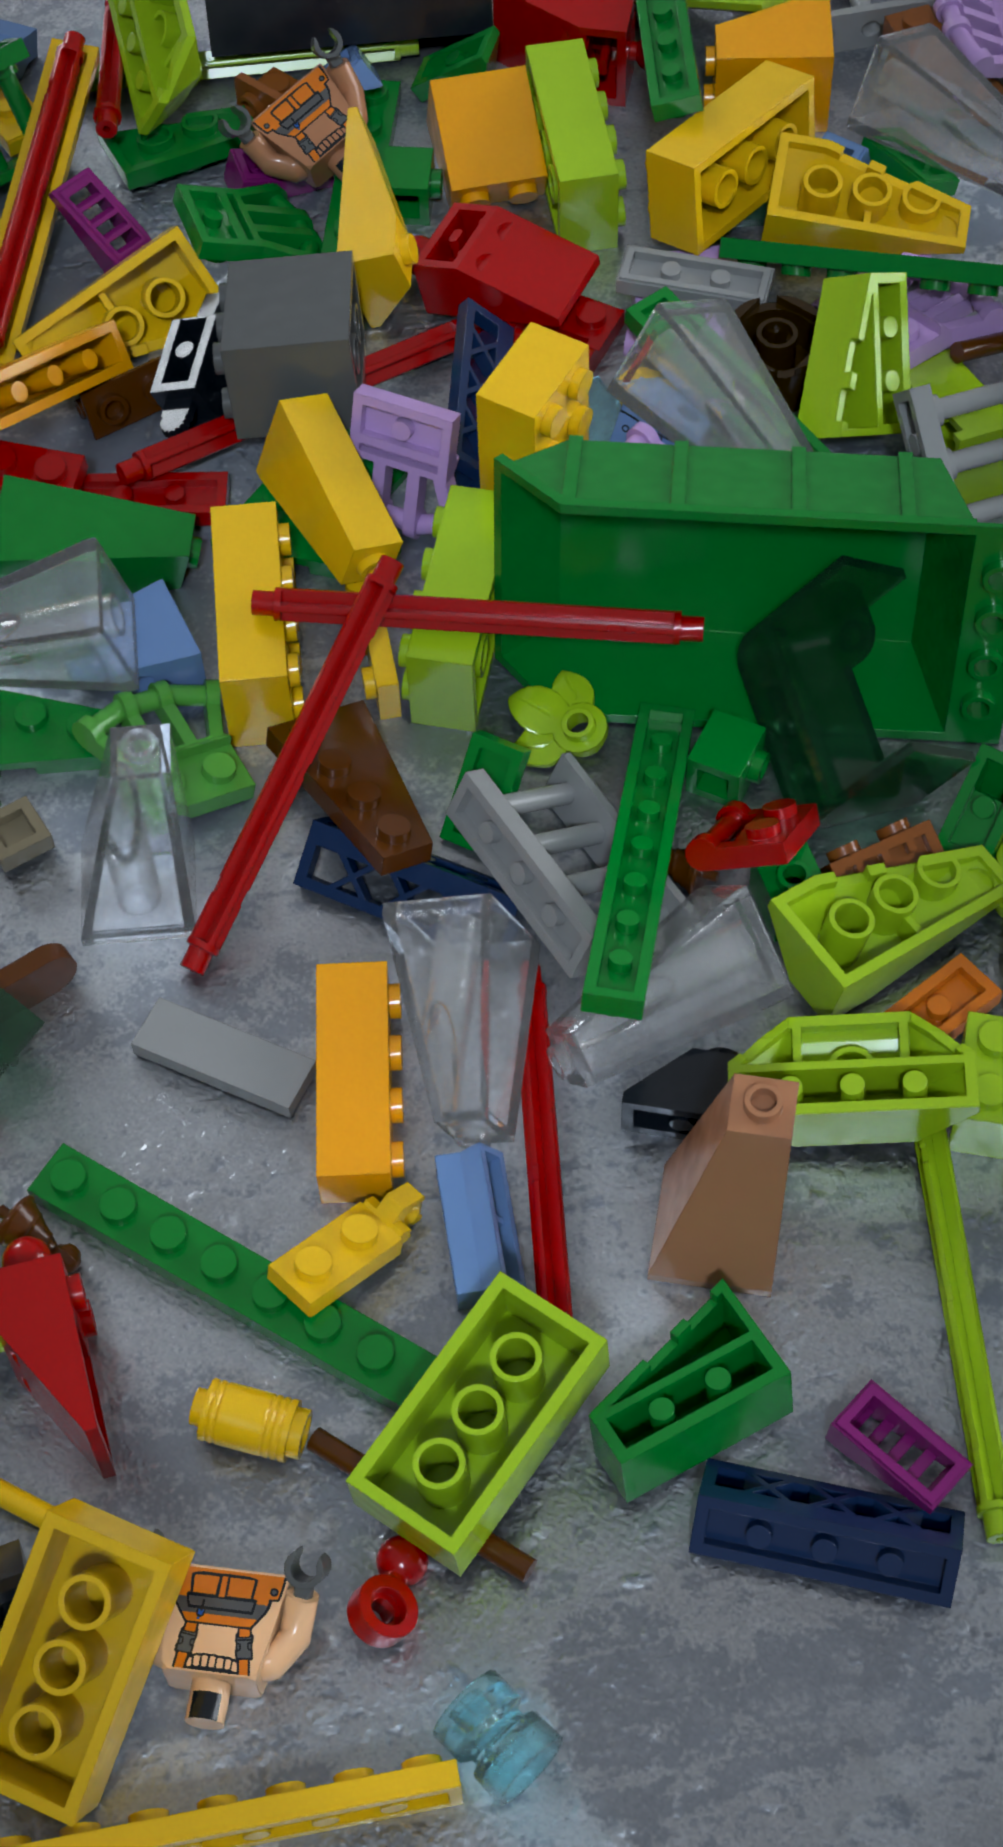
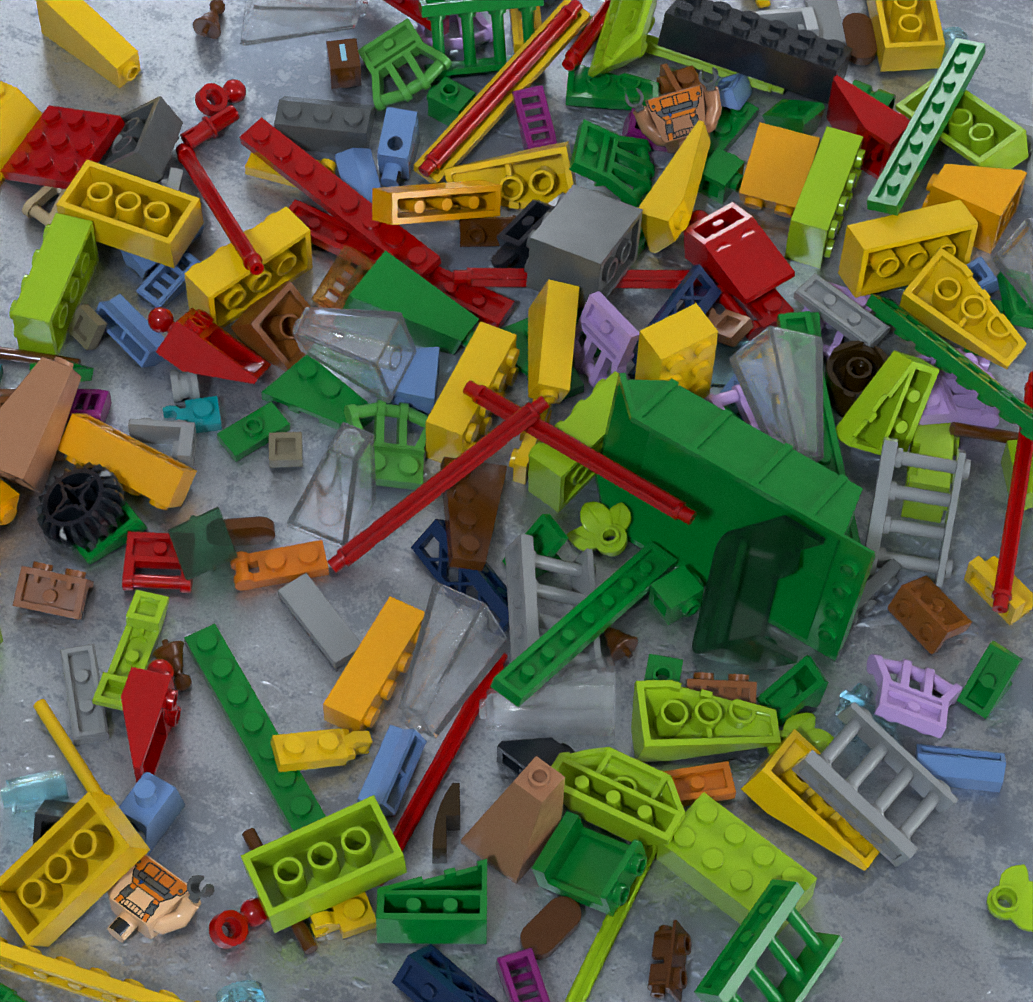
camera: 25 degrees right, 0 degrees up
yellow head [189,1378,313,1463] -> none
red plate [685,798,821,871] -> none
none -> medium blue torso [119,772,185,856]
none -> orange plate [229,540,329,591]
none -> yellow plate [310,892,376,939]
none -> dark brown slope [432,783,460,864]
none -> reddish brown tile [520,896,581,960]
none -> green panel [531,811,648,917]

